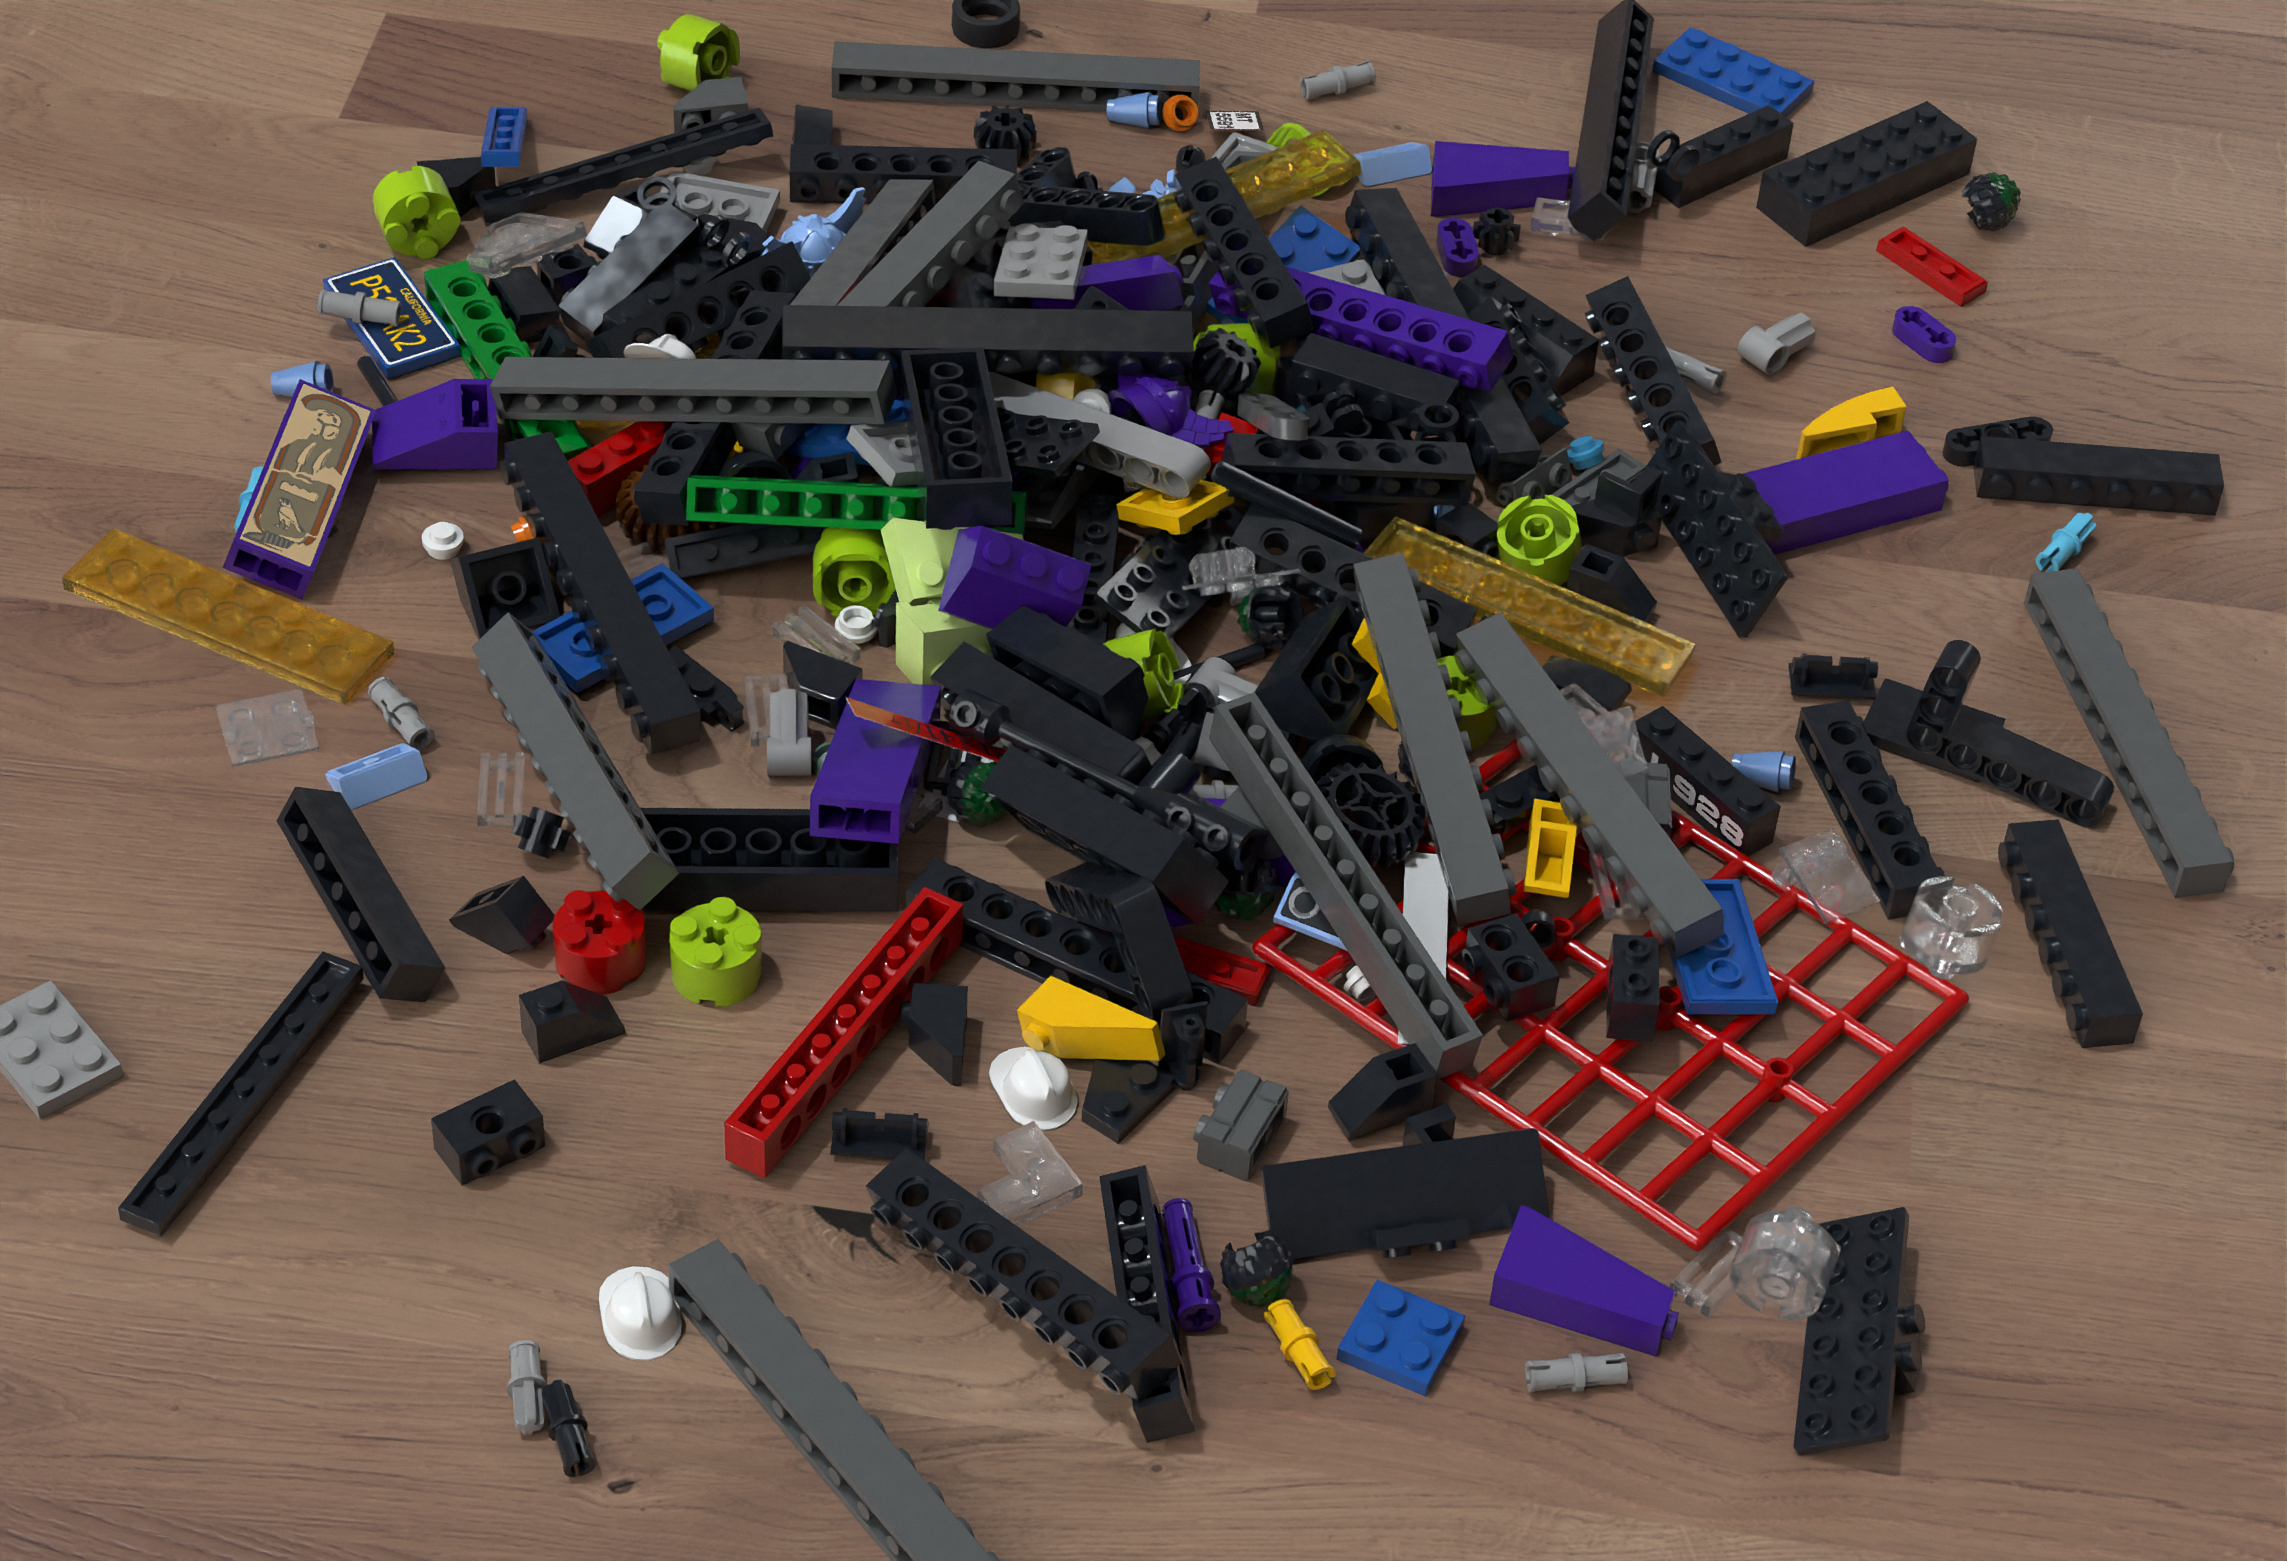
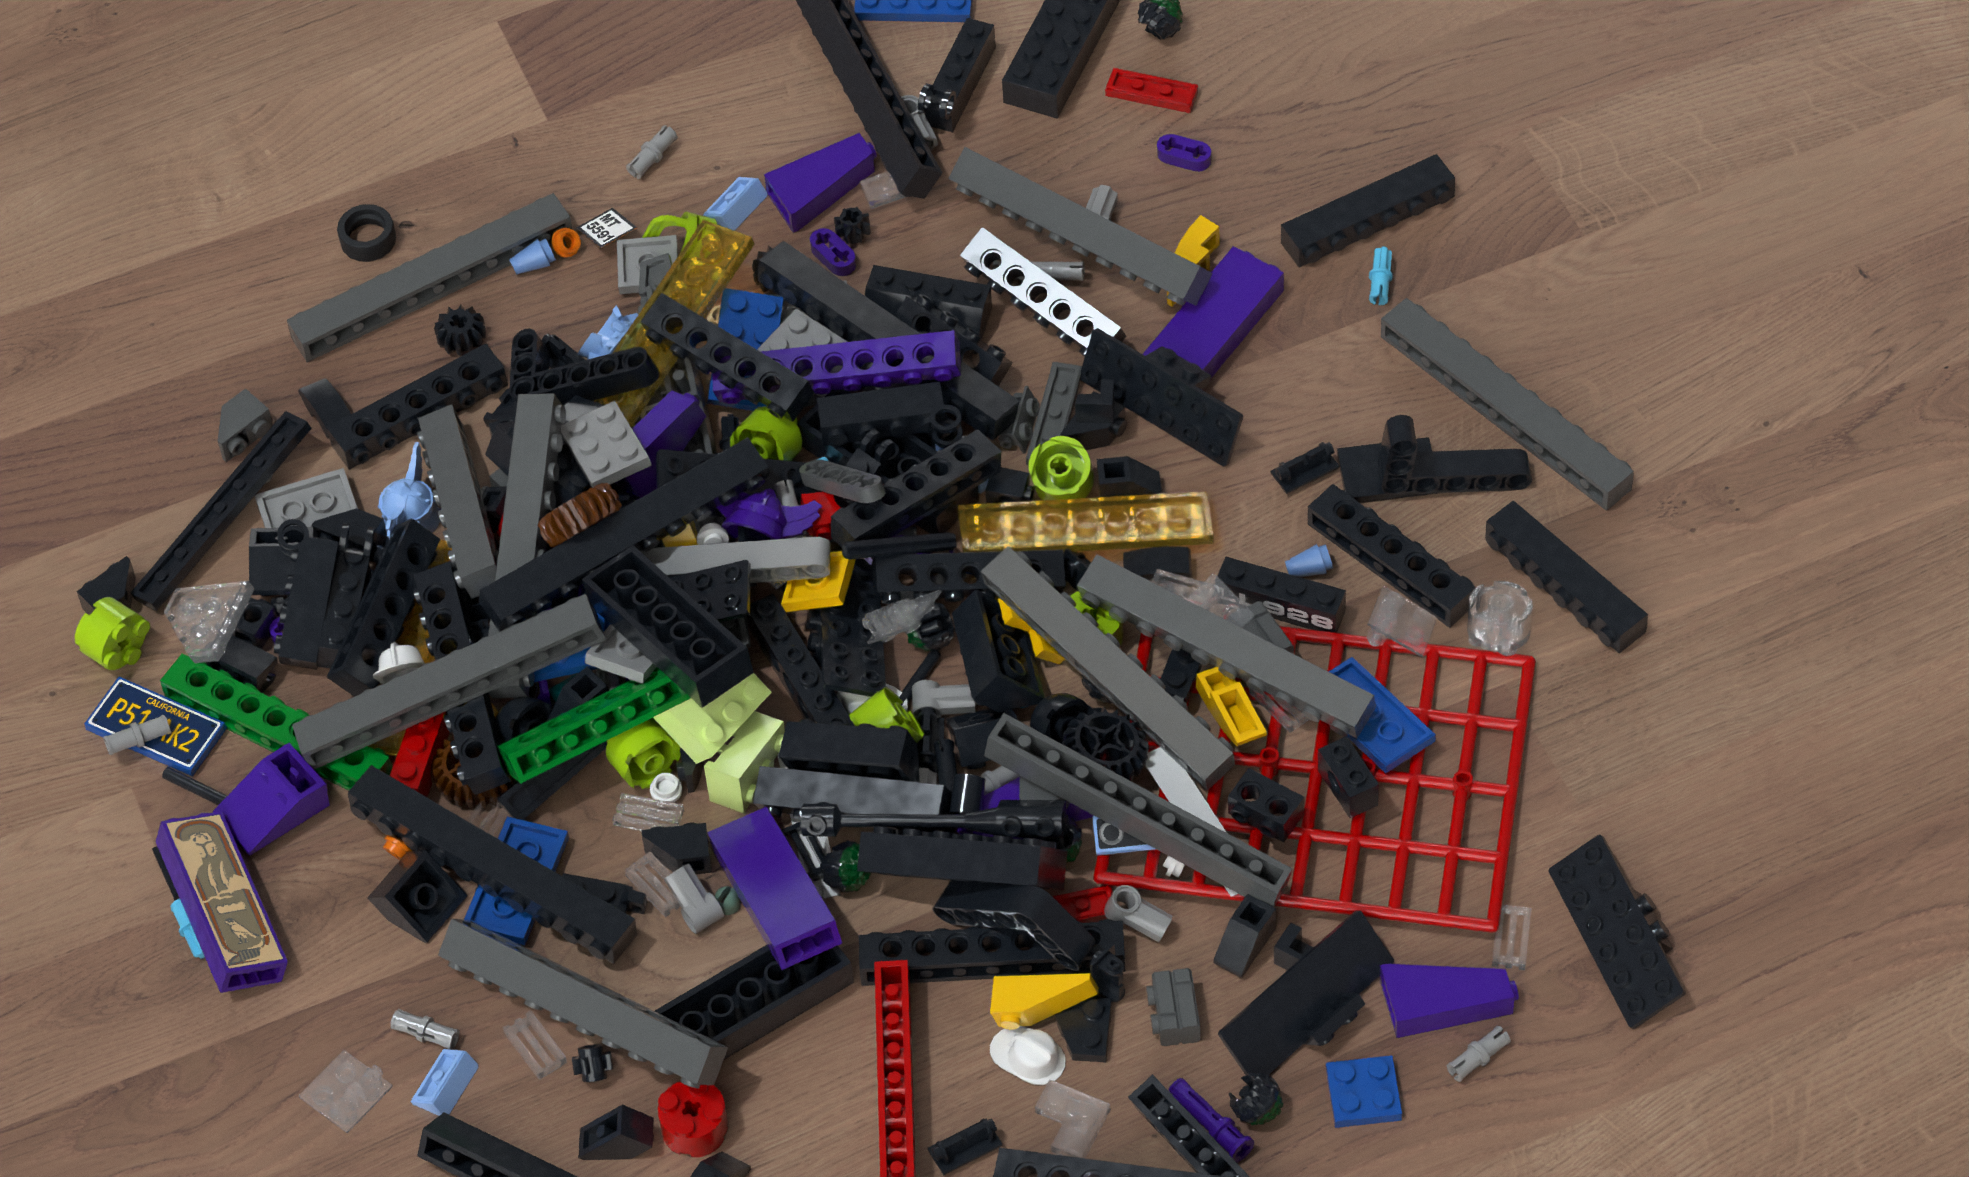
camera: 25 degrees left, 10 degrees up
clear yellow plate [62,528,394,705] -> none
medium blue cone [271,361,334,397] -> none
white plate [422,522,464,560] -> none
blue tile [481,107,528,167] -> none
black tile [533,324,586,358] -> none
lime brick [657,14,740,91] -> none
lime brick [670,897,762,1006] -> none
red sticker [846,697,1007,762] -> none
black slope [901,983,968,1086] -> none
dark purple slope [938,525,1092,629] -> none
black hinge [1175,144,1206,173] -> none
black gear [1192,328,1262,396] -> none
yellow pin [1264,1299,1336,1390] -> none
black hinge [1521,909,1556,948] -> none
dark azure plate [1567,436,1605,470] -> none
clear brick [1730,1206,1841,1320] -> none
black beam [1942,416,2053,467] -> none
none -> reddish brown gear [538,483,622,547]
none -> dark grey brick [948,147,1213,306]
none -> light grey piece [1104,885,1173,942]

